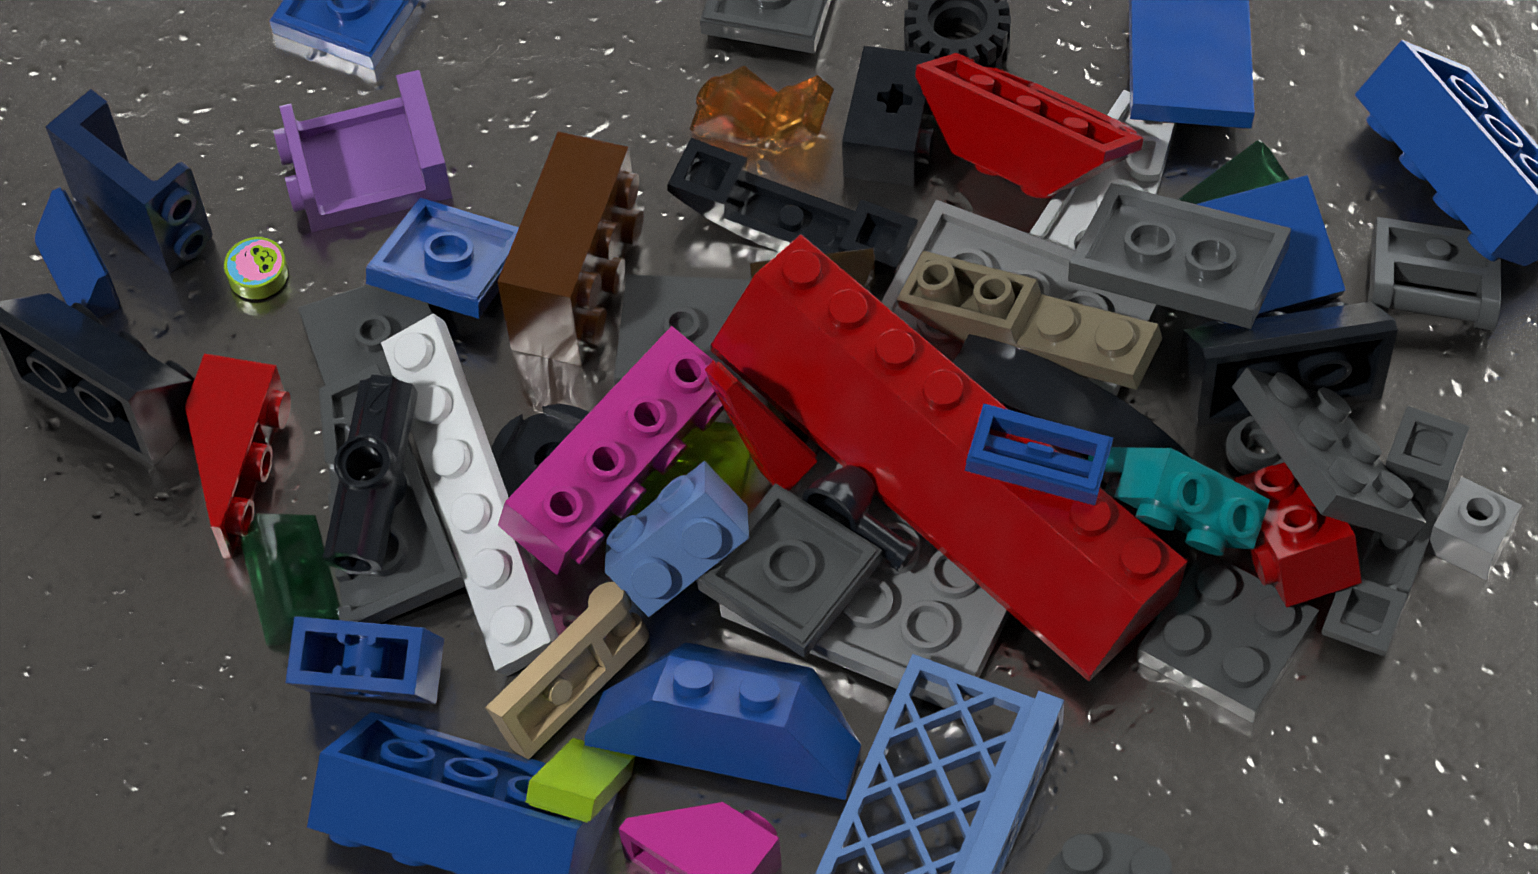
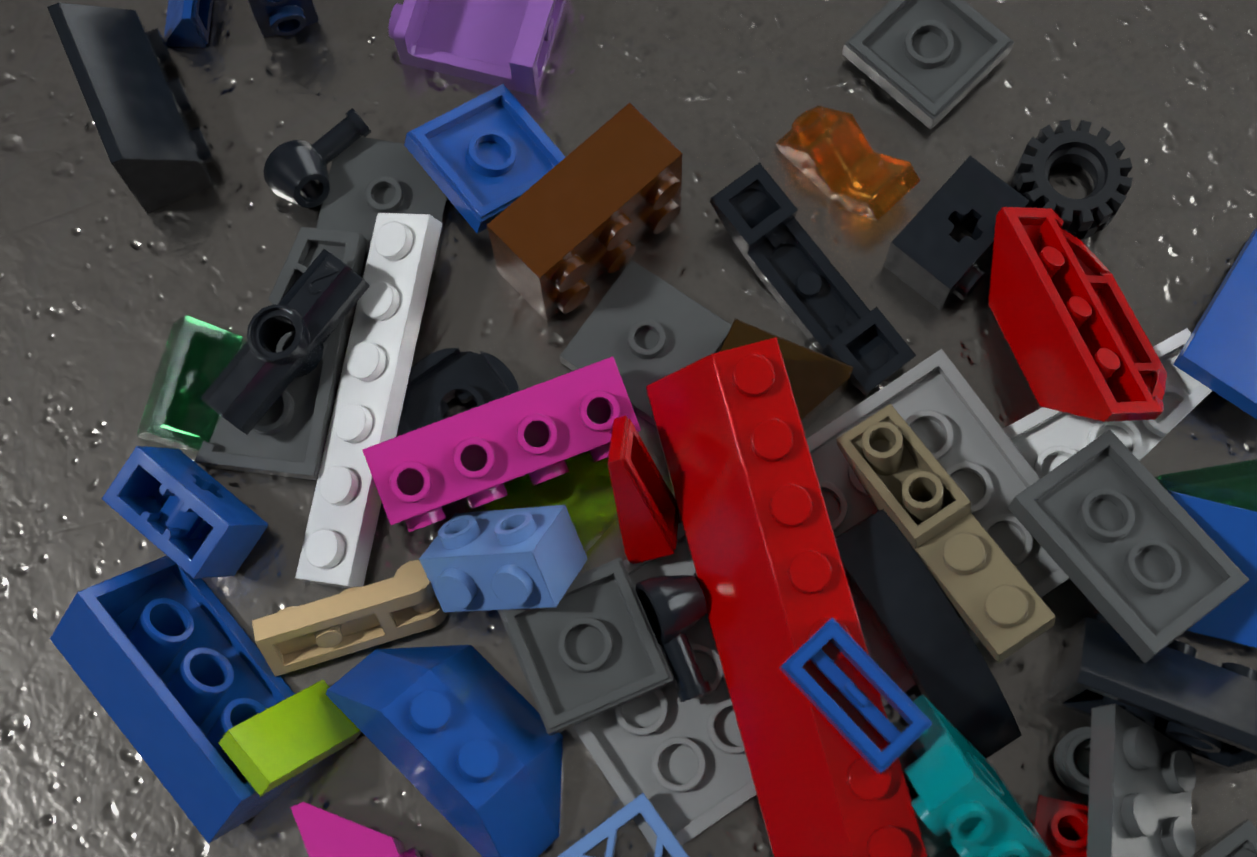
camera: 30 degrees right, 15 degrees up
red slope [185,353,291,559] -> none
tile [224,237,289,299] -> none
none -> black bar [264,108,372,208]

